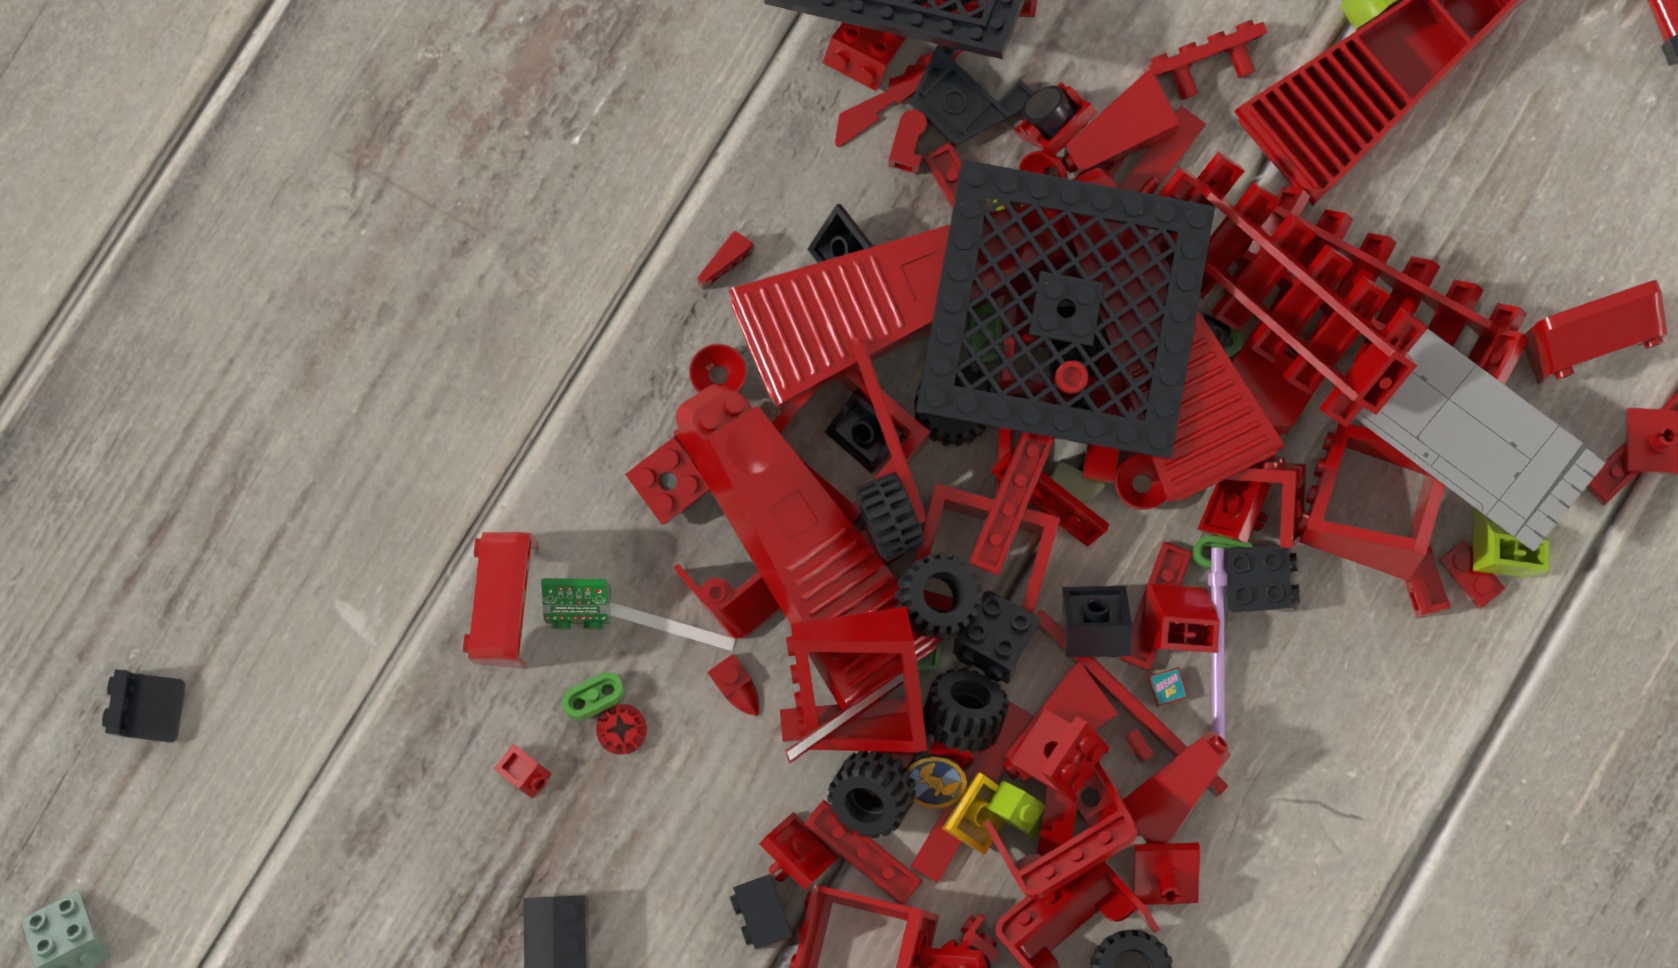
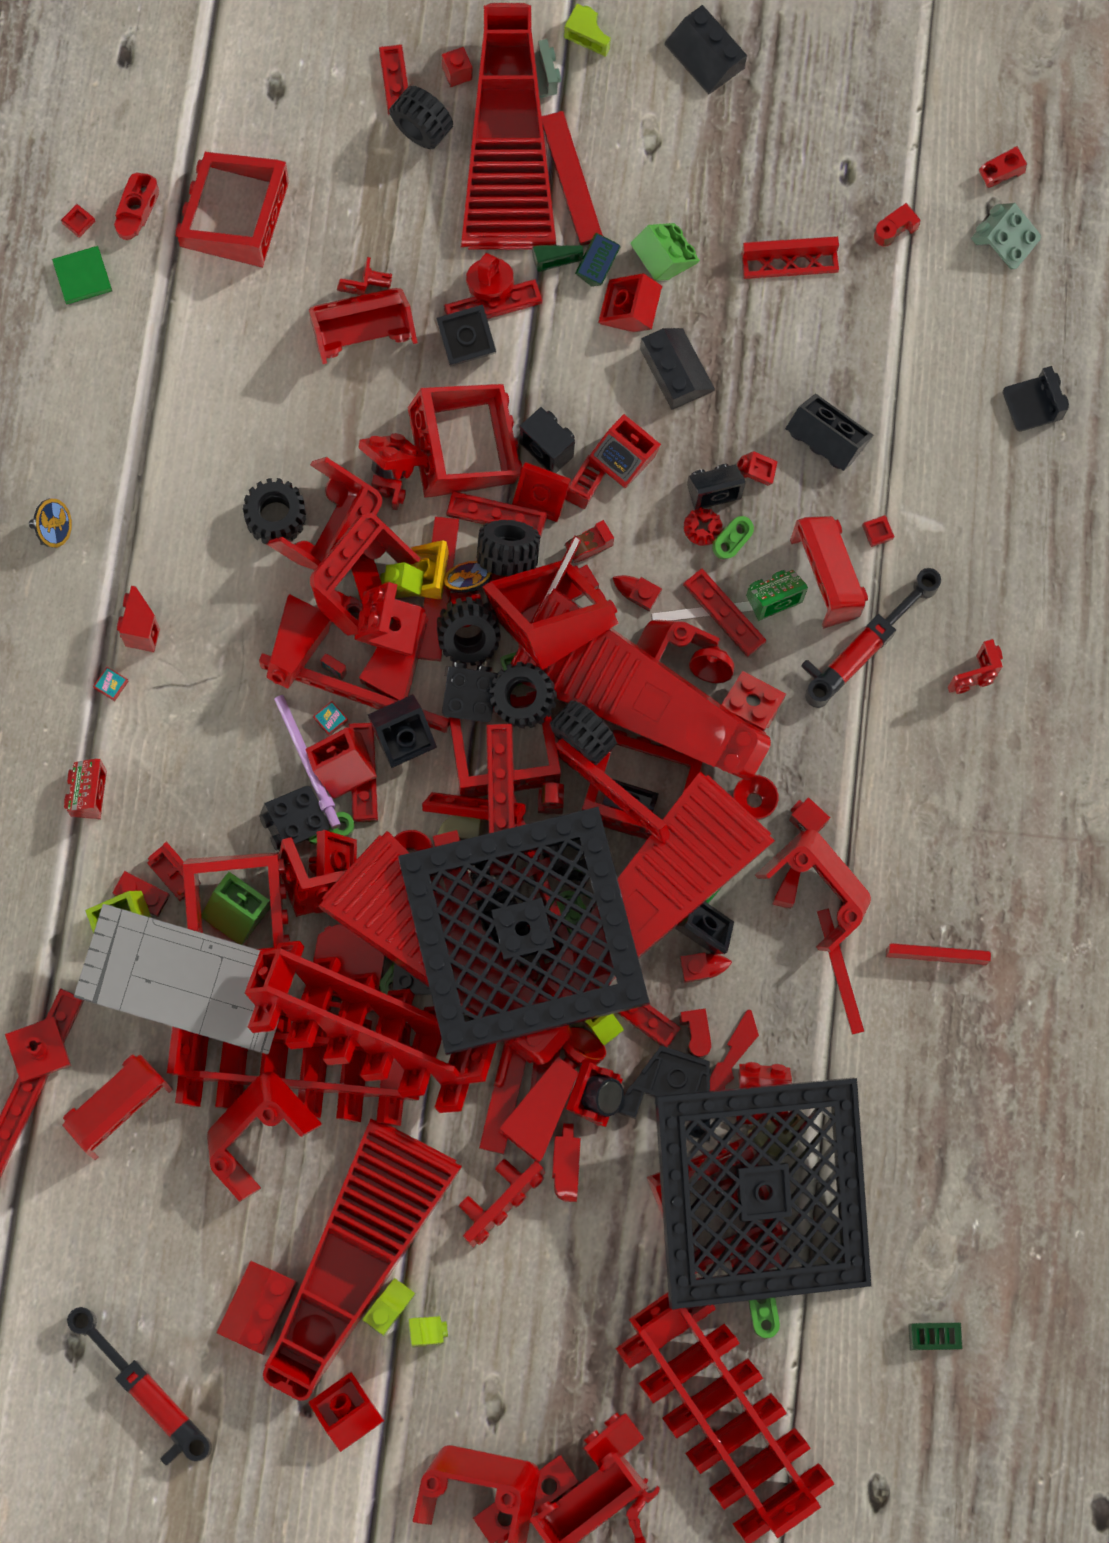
camera: 150 degrees right, 5 degrees down
red tile [1055,361,1088,394] -> none
red tile [1133,842,1200,905] -> none
none -> red slope [64,758,107,820]
none -> tile [93,667,129,702]
none -> red slope [117,586,160,652]
none -> bright green slope [201,871,271,945]
none -> red windscreen [207,1072,322,1202]
none -> red slope [216,1261,298,1355]
none -> red leg [538,783,564,814]
none -> red piece [552,1123,581,1202]
none -> red leg [564,520,614,563]
none -> red slope [565,455,606,509]
none -> red slope [588,414,661,489]
none -> red plate [680,952,732,983]
none -> red tile [683,568,767,658]
none -> black slope [687,464,746,510]
none -> red piece [689,646,734,683]
none -> red windscreen [755,830,871,952]
none -> black slope [785,393,874,471]
none -> red brick [789,797,831,833]
none -> black piece [801,568,941,708]
none -> red sticker [817,908,865,1035]
none -> red tile [862,515,895,547]
none -> red tile [886,943,991,965]
none -> red bracket [947,639,1003,694]

